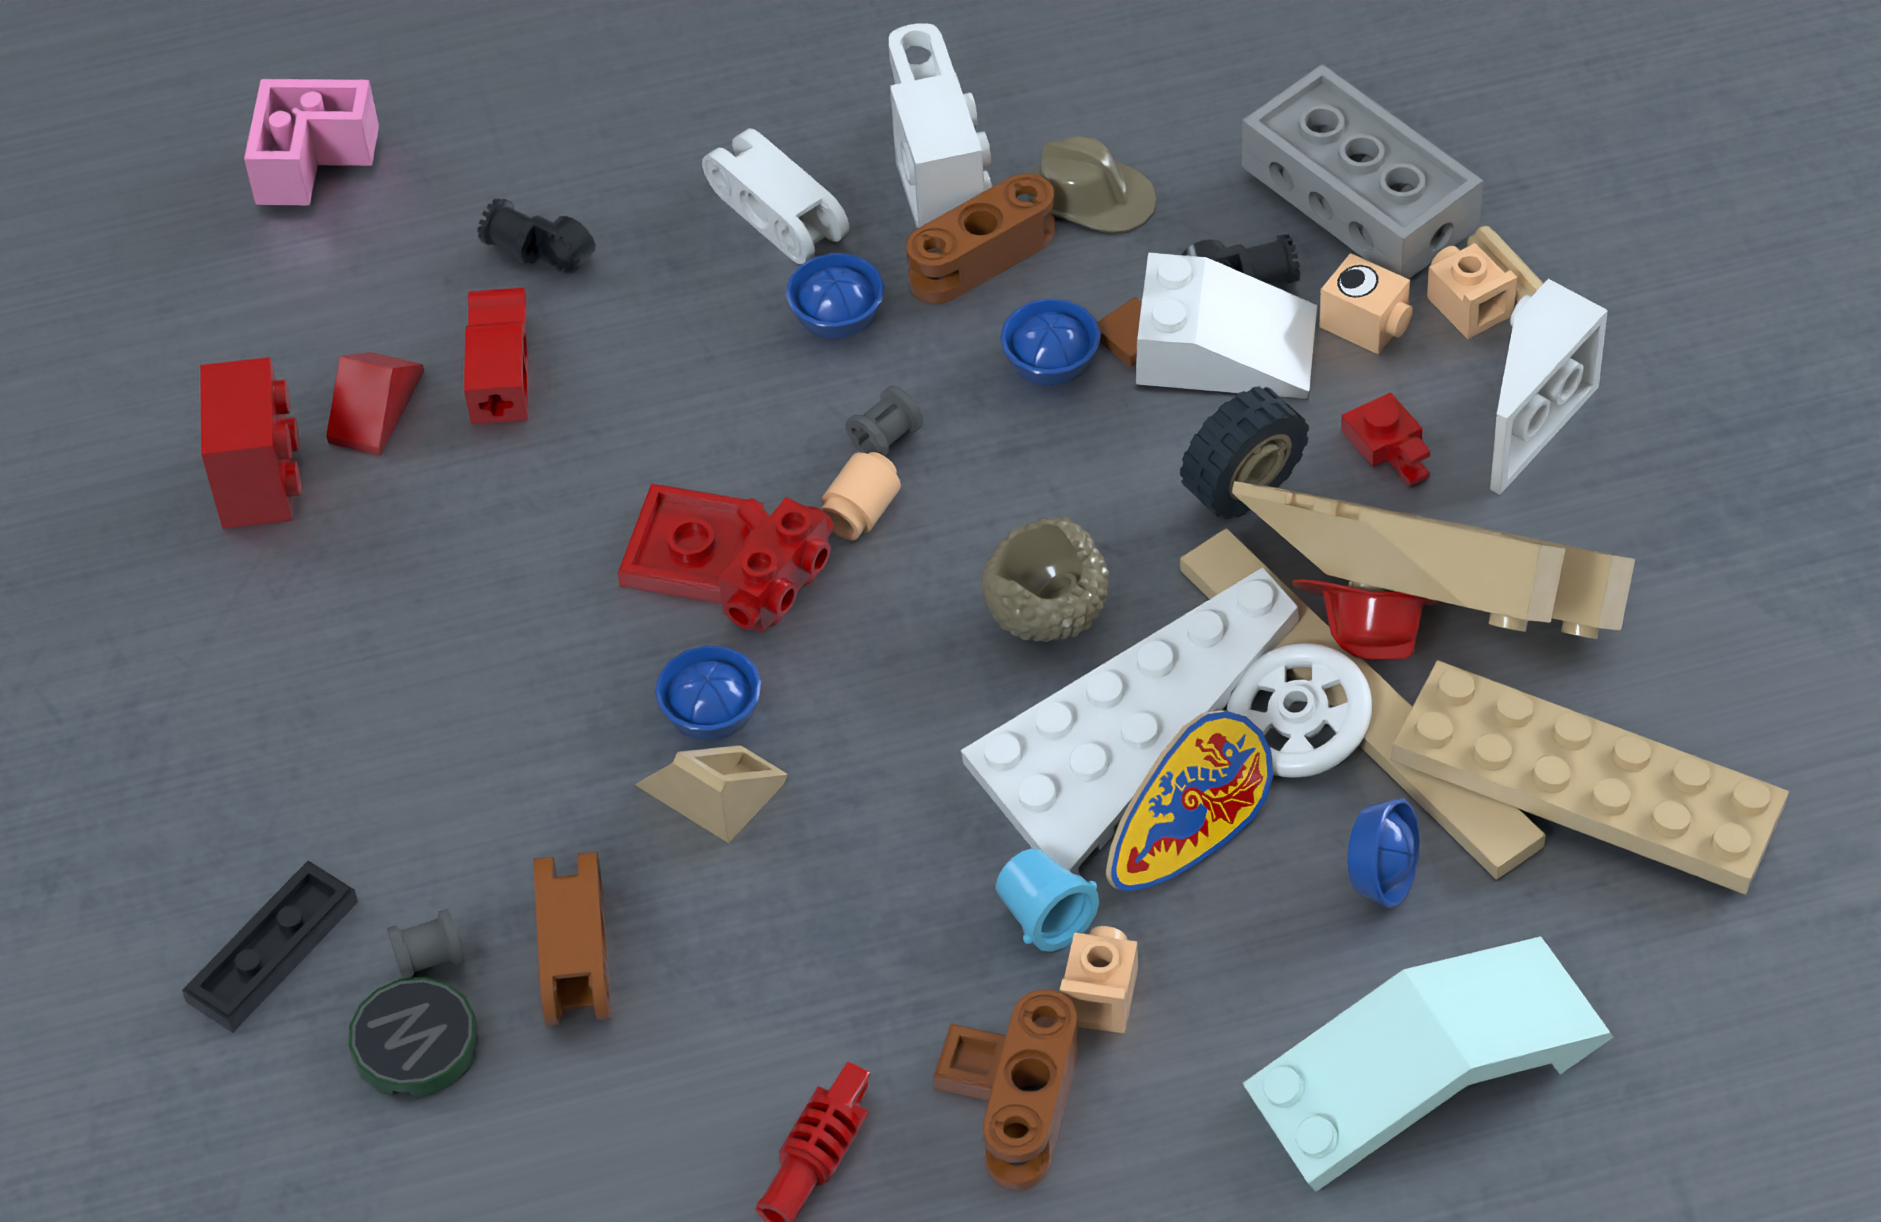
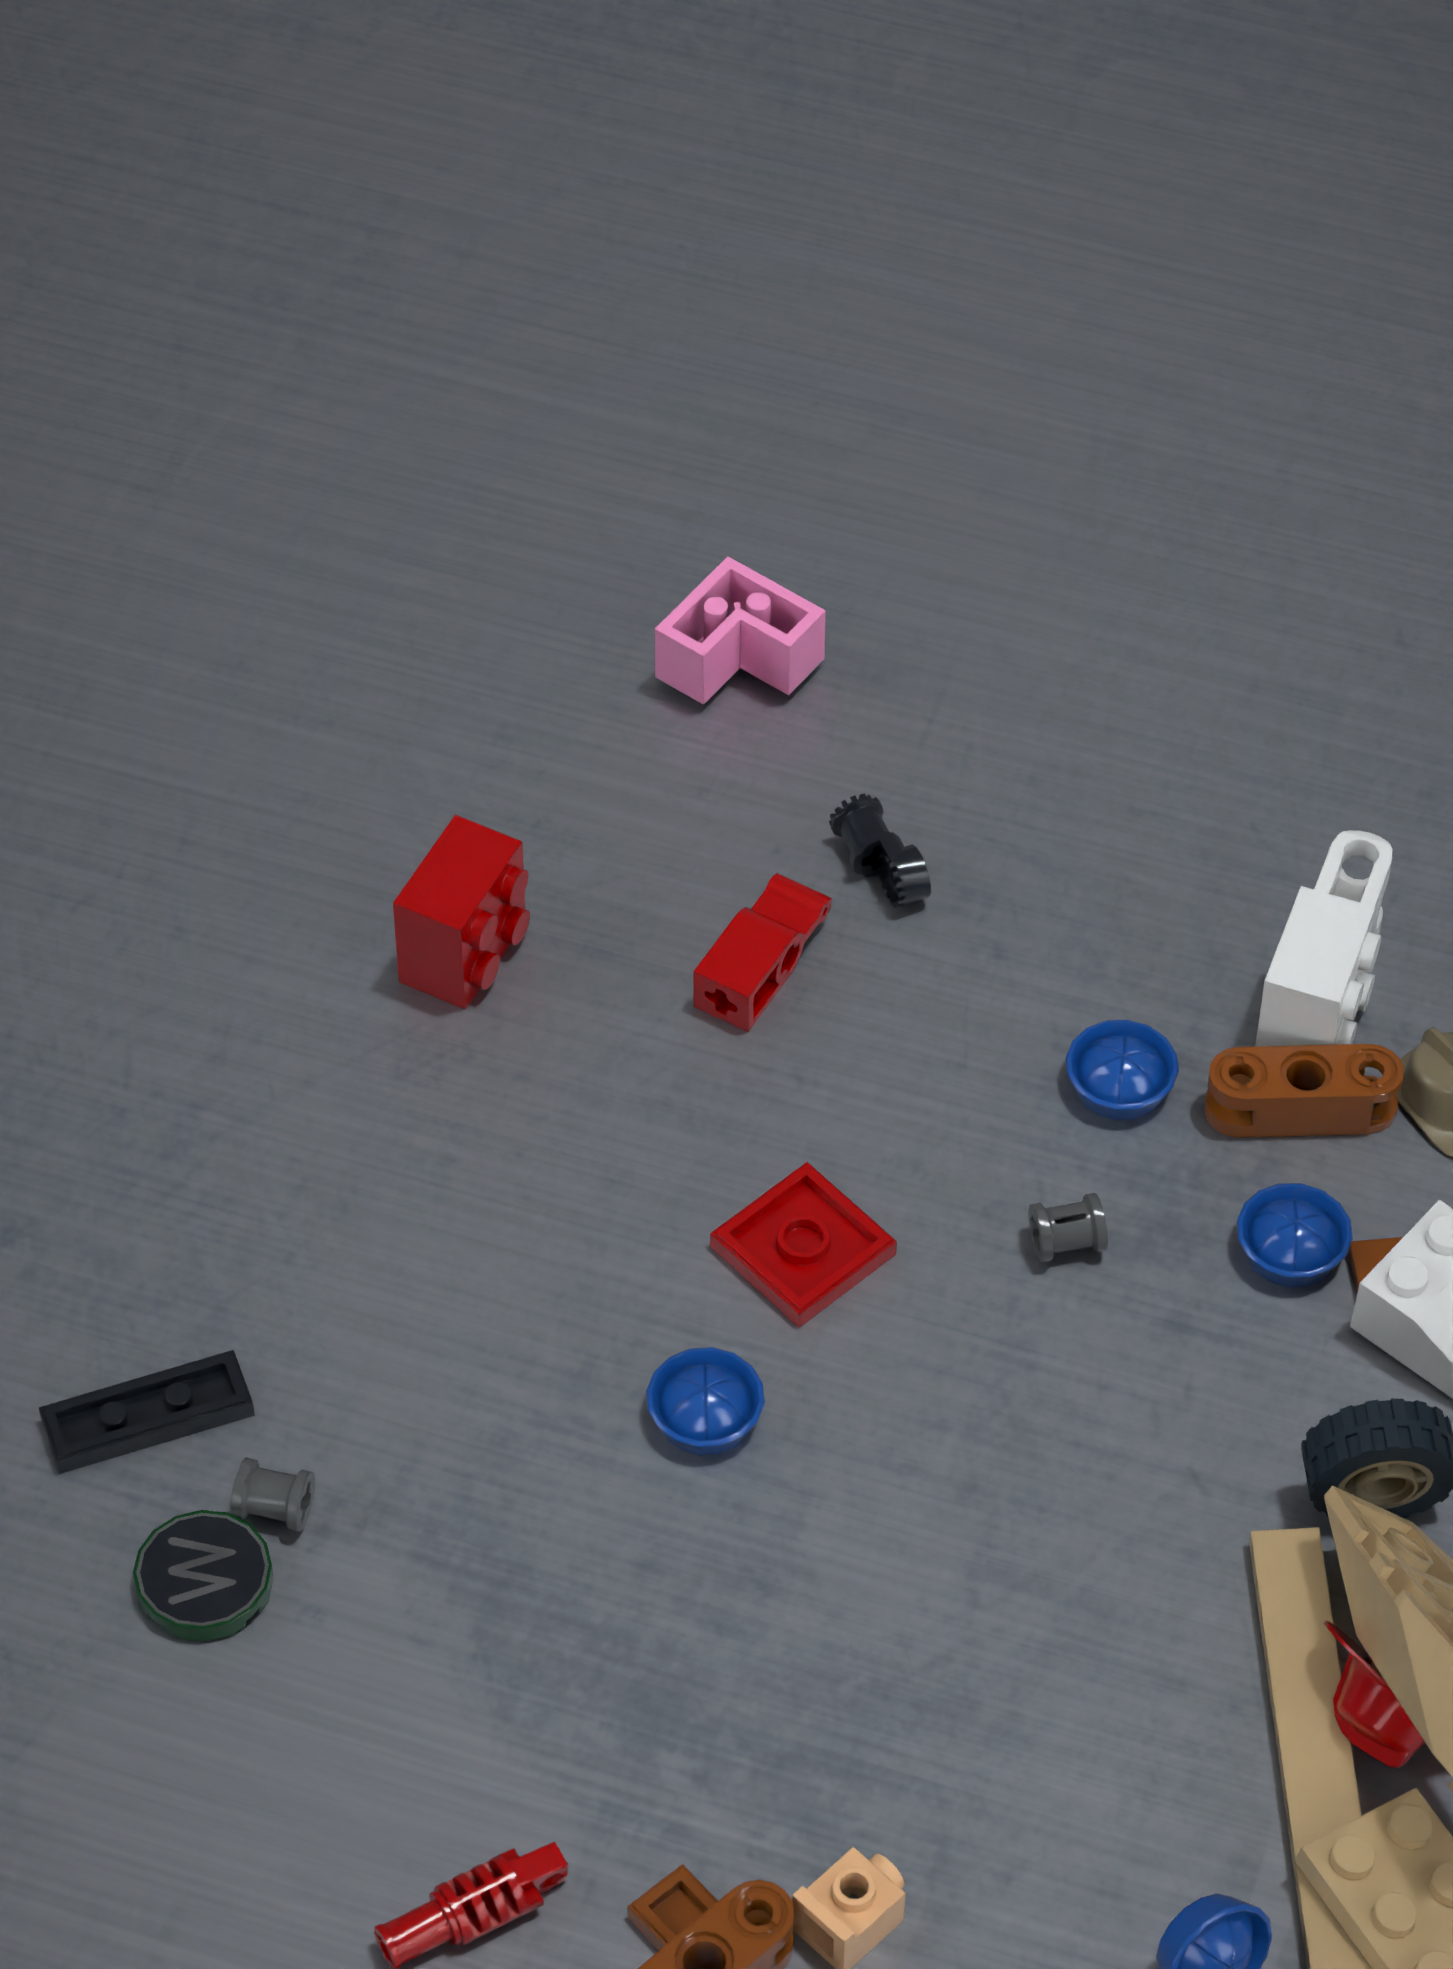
camera: 30 degrees right, 0 degrees up
red slope [326,352,425,455] -> none
dark orange piece [533,851,611,1026] -> none
tan slope [634,745,788,843] -> none
white piece [702,128,850,264] -> none
red brick [718,497,834,634] -> none
light nougat brick [821,452,901,540] -> none
white wing [961,567,1299,875] -> none
dark tan hair [981,517,1109,642] -> none
medium azure piece [996,848,1099,952] -> none
shield [1106,710,1273,891] -> none
white plate [1227,643,1372,778] -> none

